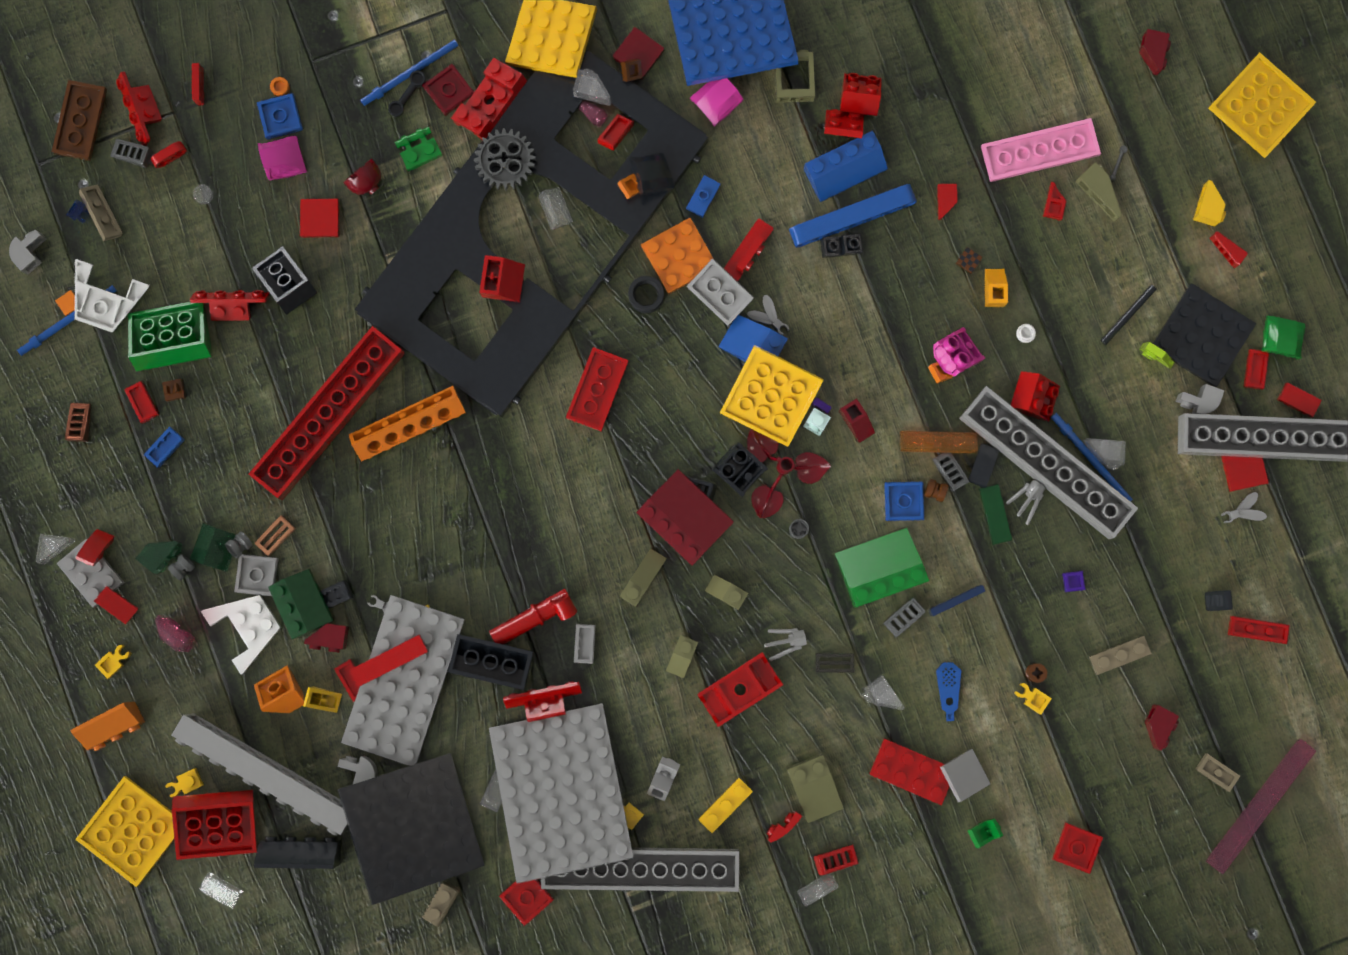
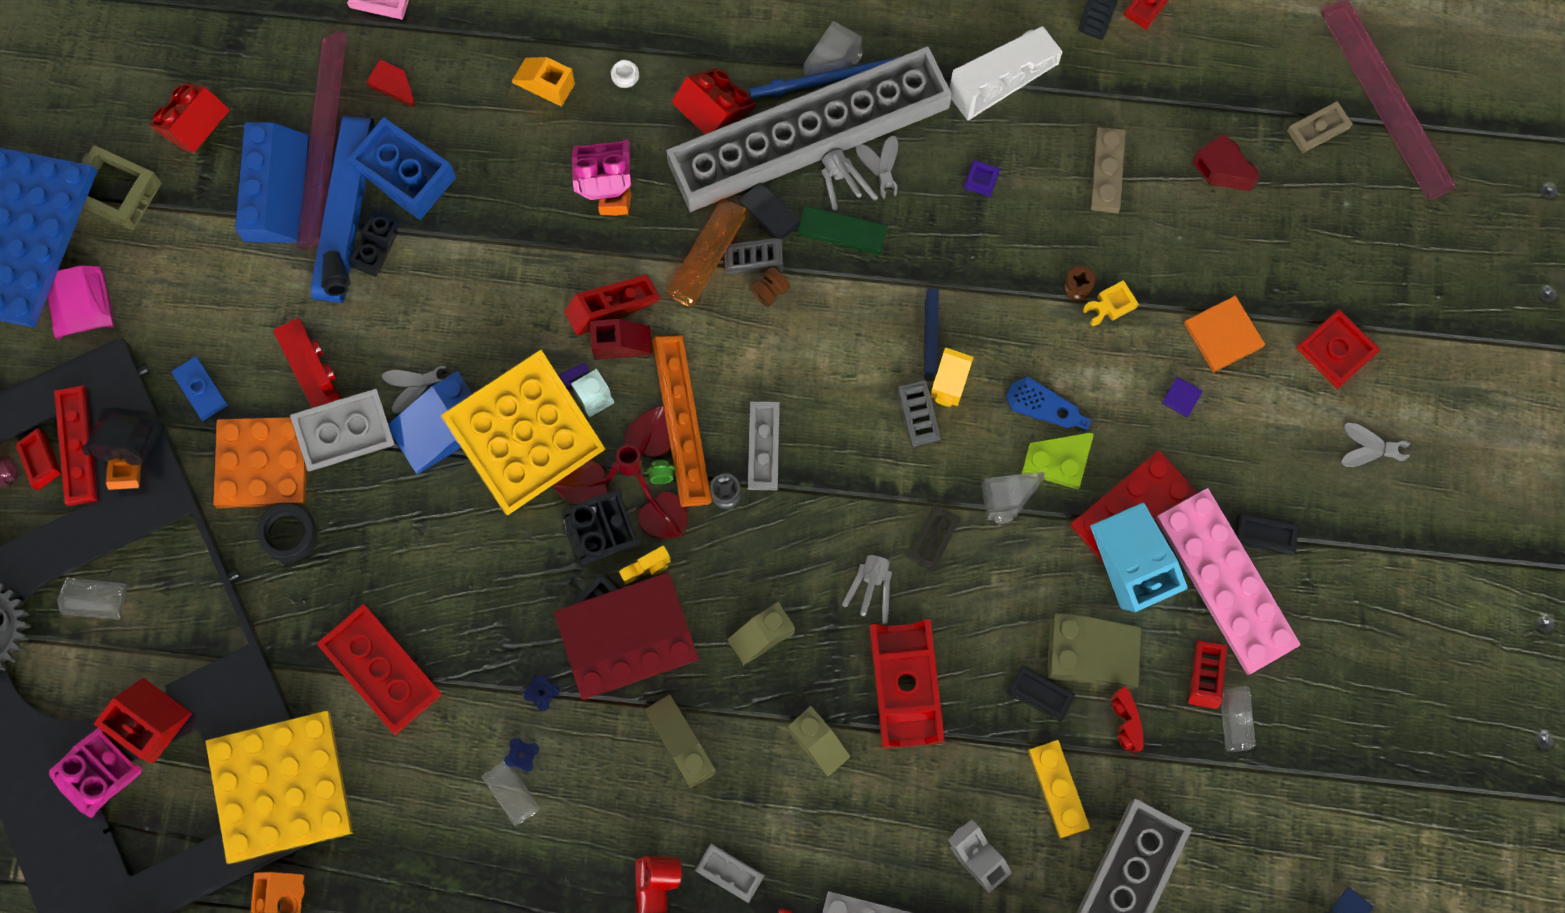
camera: 65 degrees left, 10 degrees down
red plate [824,109,864,138] -> none
green slope [834,528,929,608] -> none
blue tile [884,482,924,521] -> none
light grey tile [940,749,990,802] -> none
tile [956,247,983,274] -> none
green bracket [967,818,1003,848] -> none
none -> dark pink slope [49,728,142,818]
none -> red tile [54,385,98,506]
none -> yellow plate [206,711,353,864]
none -> clear pink tile [296,31,347,250]
none -> black cone [321,251,351,296]
none -> blue slope [347,117,456,220]
none -> clear tile [481,759,541,827]
none -> clear blue plate [504,738,539,772]
none -> clear blue plate [523,675,560,711]
none -> red slope [564,274,660,336]
none -> yellow plate [619,545,671,585]
none -> bright green plate [646,460,675,484]
none -> orange tile [652,335,712,507]
none -> light grey plate [748,401,780,491]
none -> light grey piece [856,136,899,199]
none -> yellow slope [930,347,974,407]
none -> white wedge [949,26,1062,121]
none -> black tile [1007,665,1076,723]
none -> lime wing [1021,433,1094,489]
none -> medium azure slope [1090,503,1188,612]
none -> bright pink plate [1155,488,1301,675]
none -> dark purple tile [1161,377,1203,418]
none -> orange tile [1184,296,1265,373]
none -> black tile [1235,513,1299,556]
none -> light grey piece [1341,423,1410,467]

